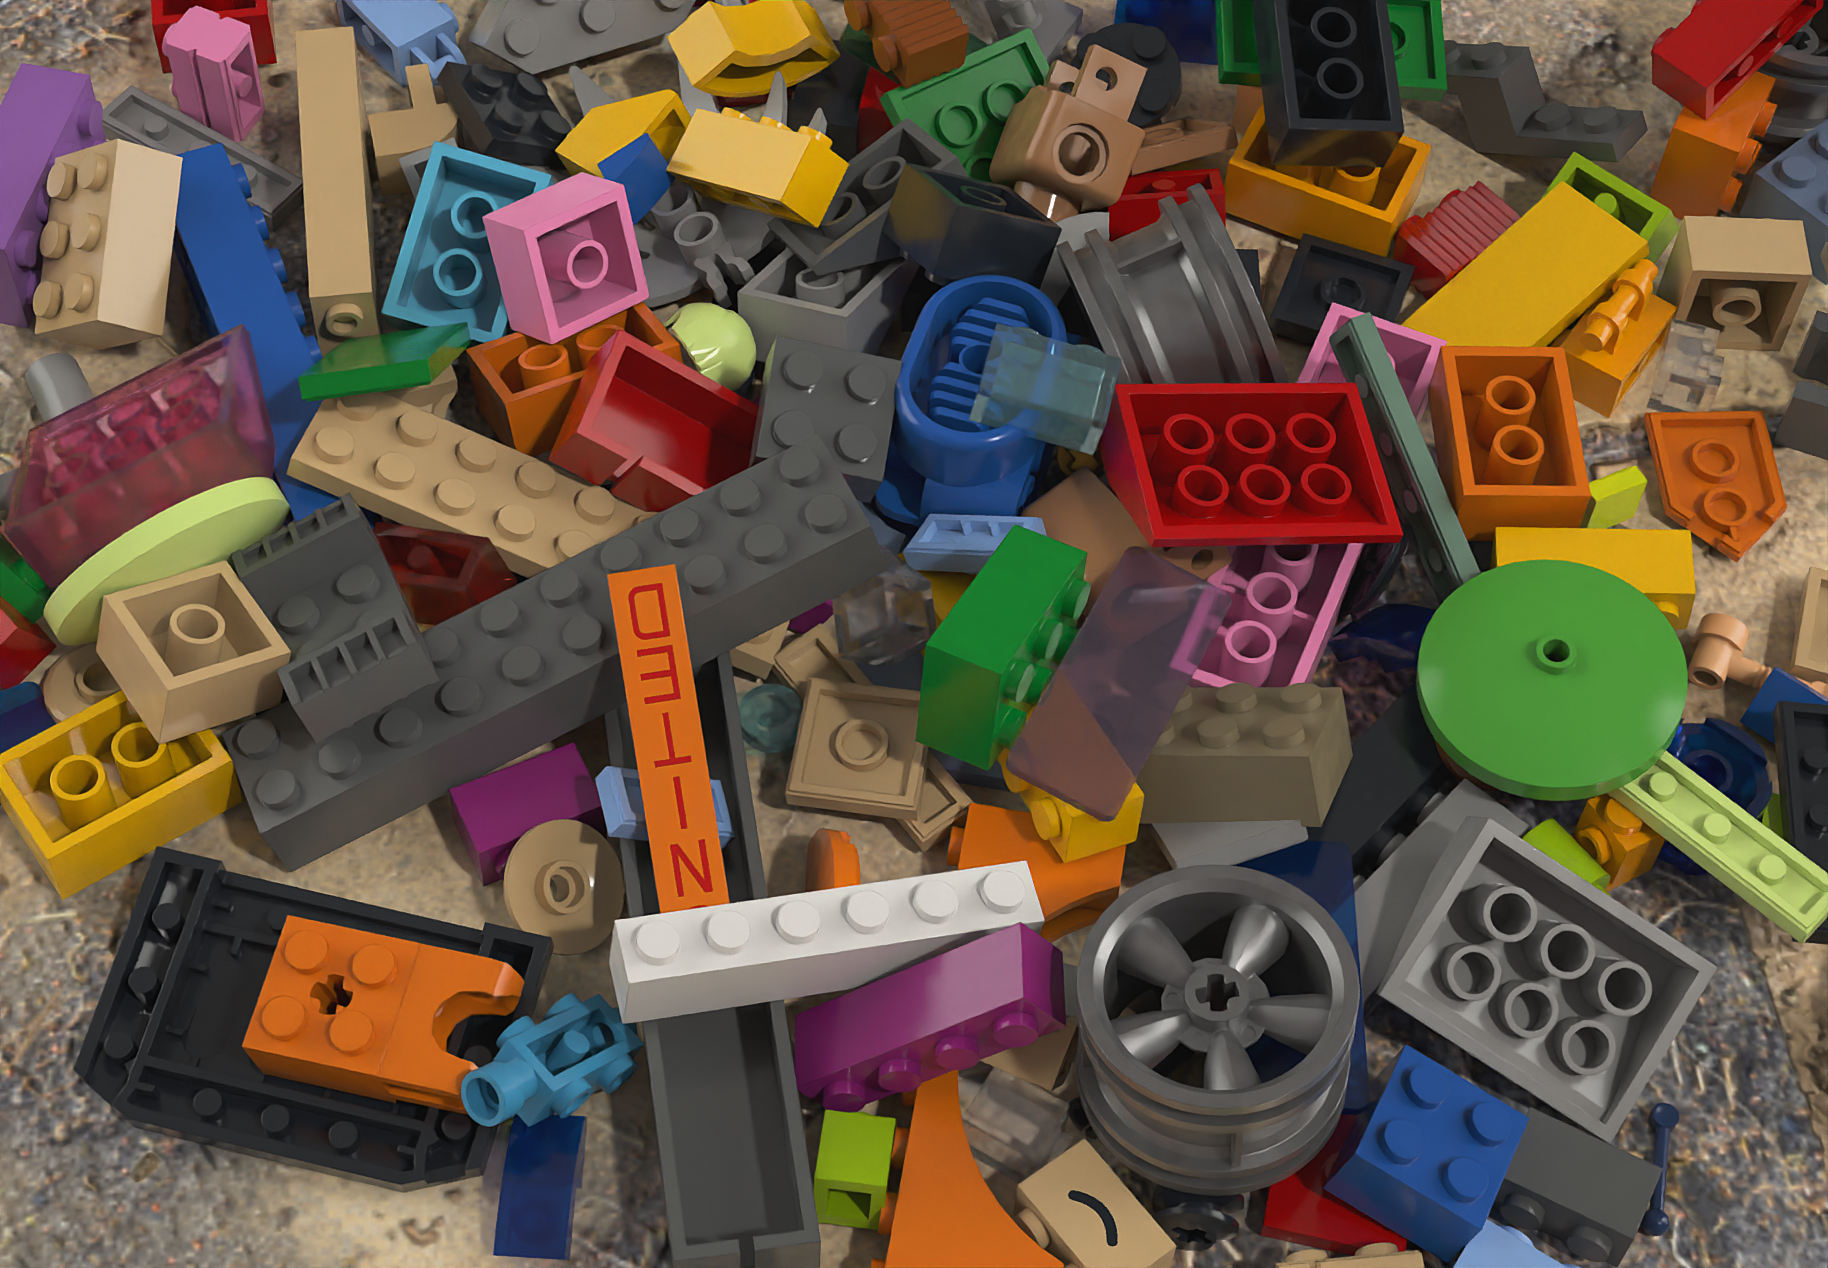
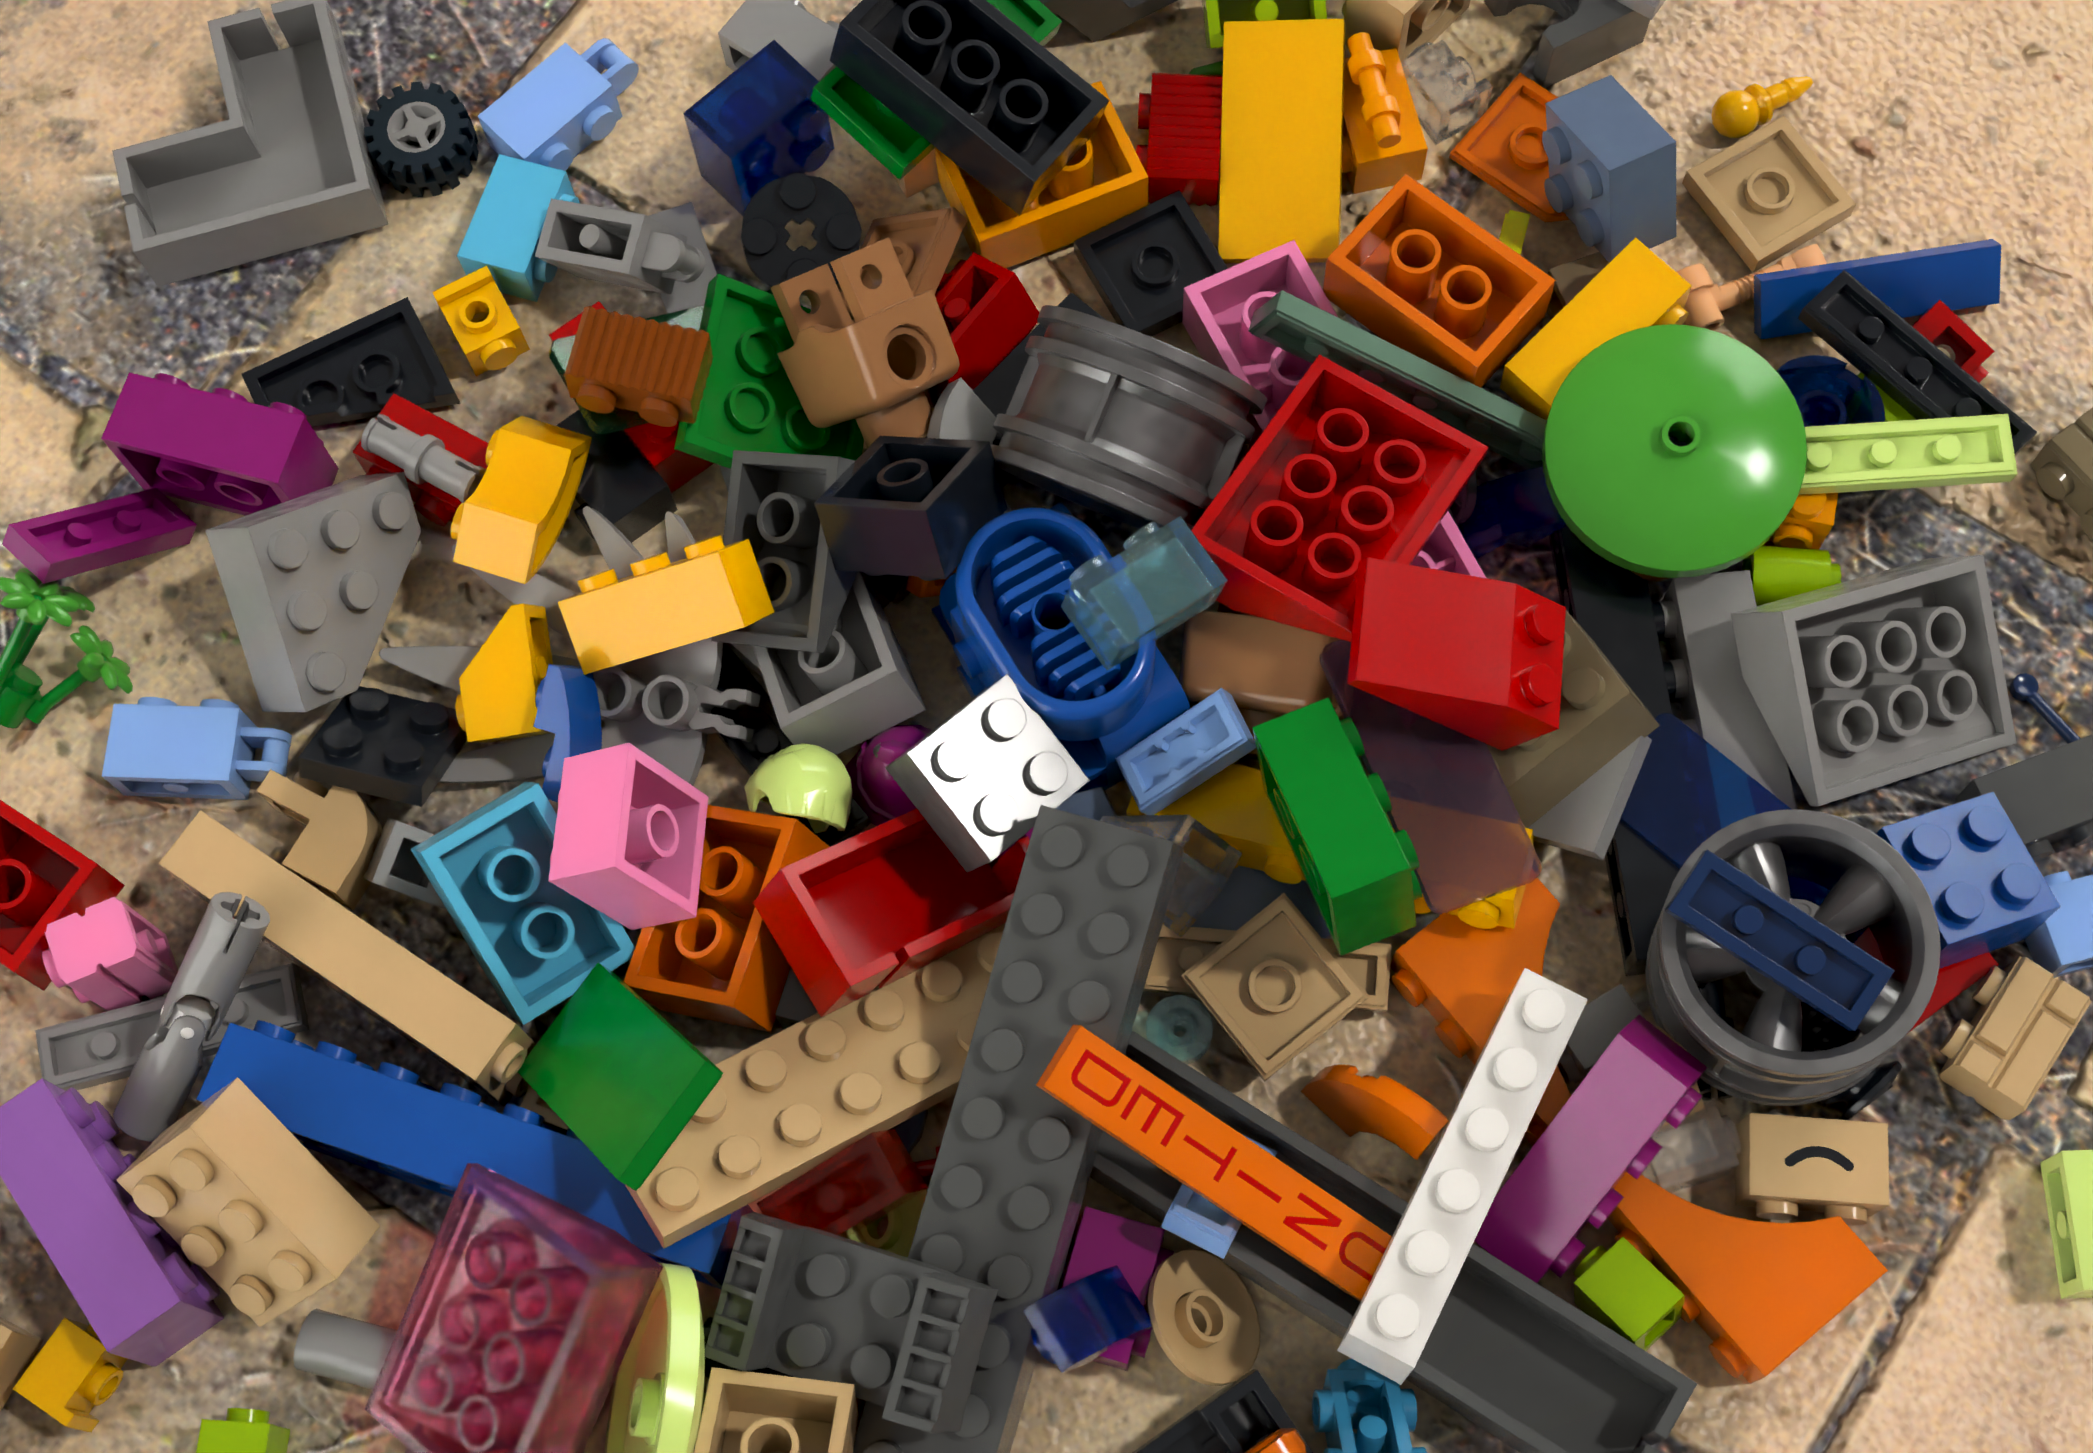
camera: 40 degrees left, 15 degrees up
none -> light grey piece [113,892,270,1142]
none -> clear blue slope [1023,1265,1152,1373]
none -> red slope [1347,557,1566,751]
none -> sand blue brick [1542,75,1677,263]
none -> dark blue plate [1664,849,1895,1031]

